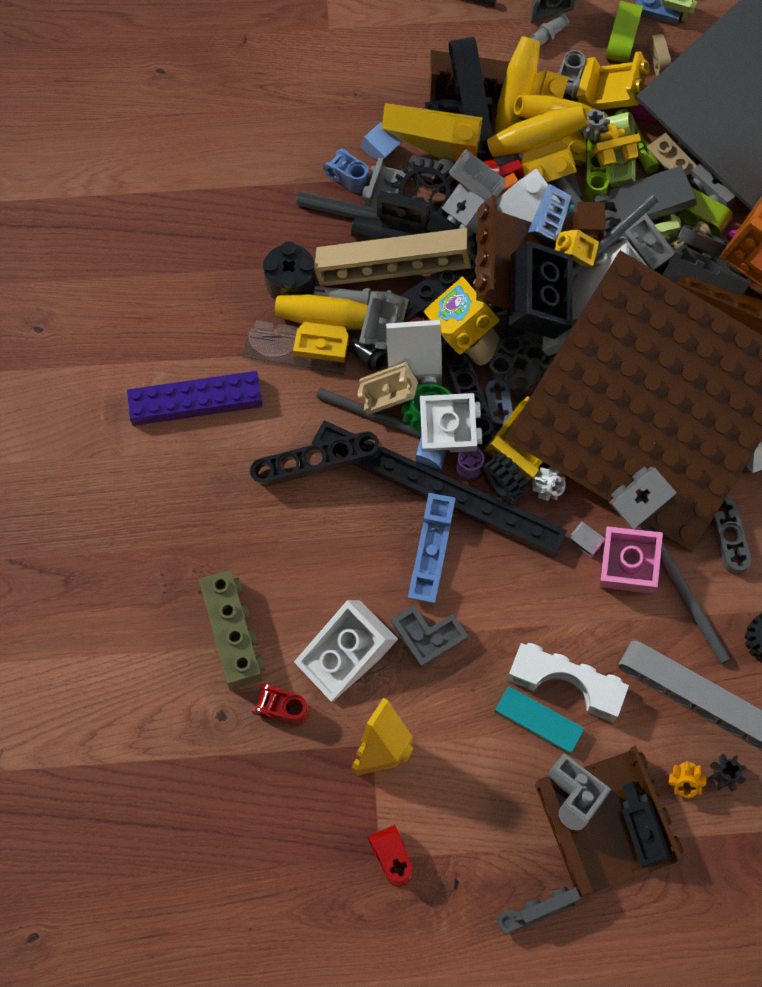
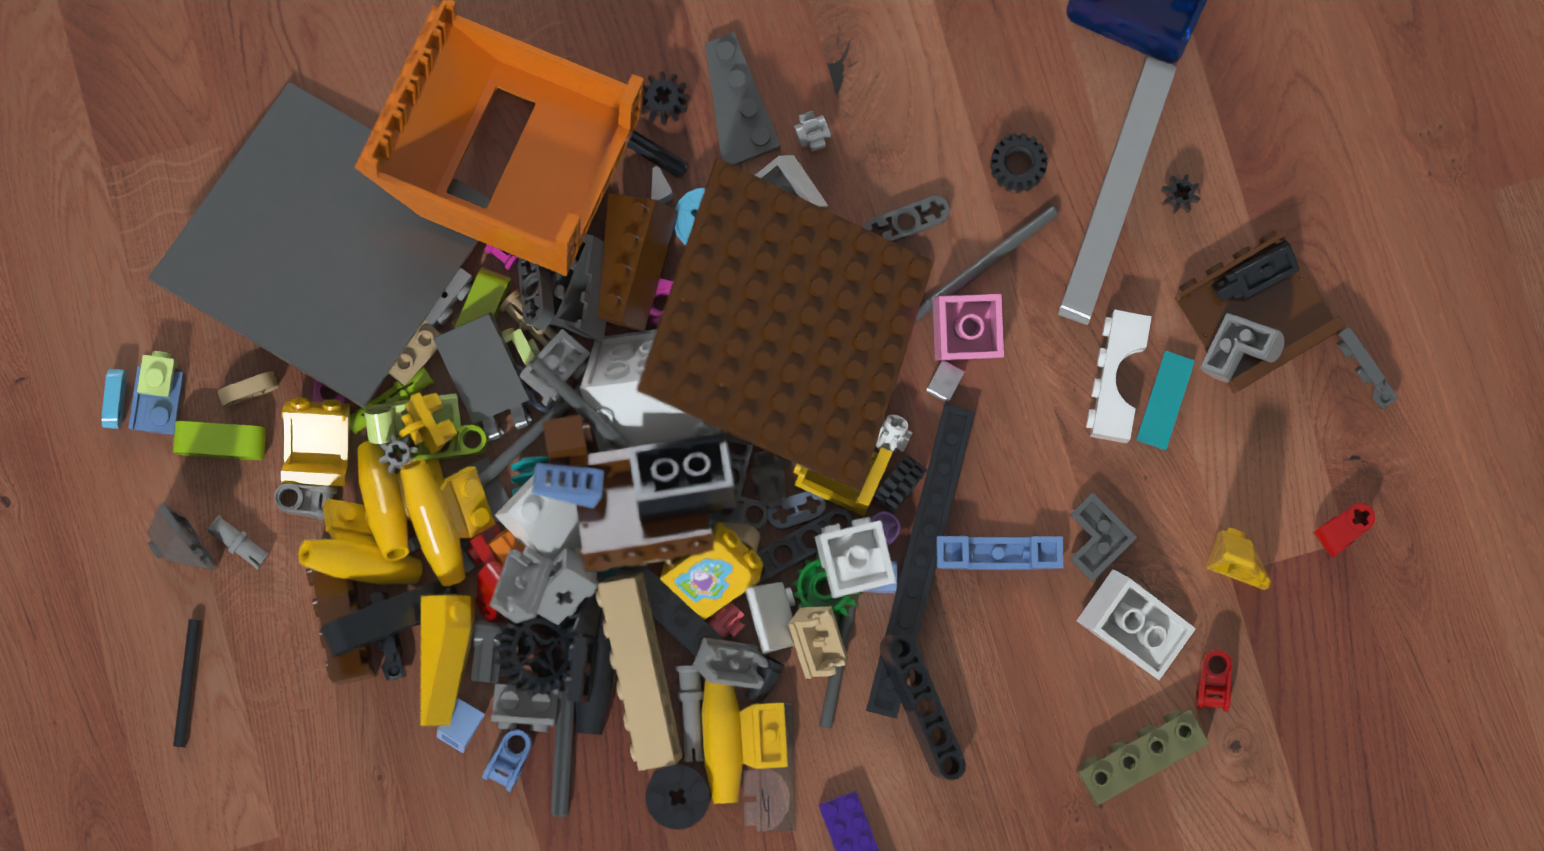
camera: 105 degrees left, 15 degrees up
yellow bracket [555,229,599,267] -> none
light grey brick [609,467,677,529] -> none
light orange gear [669,761,707,799] -> none

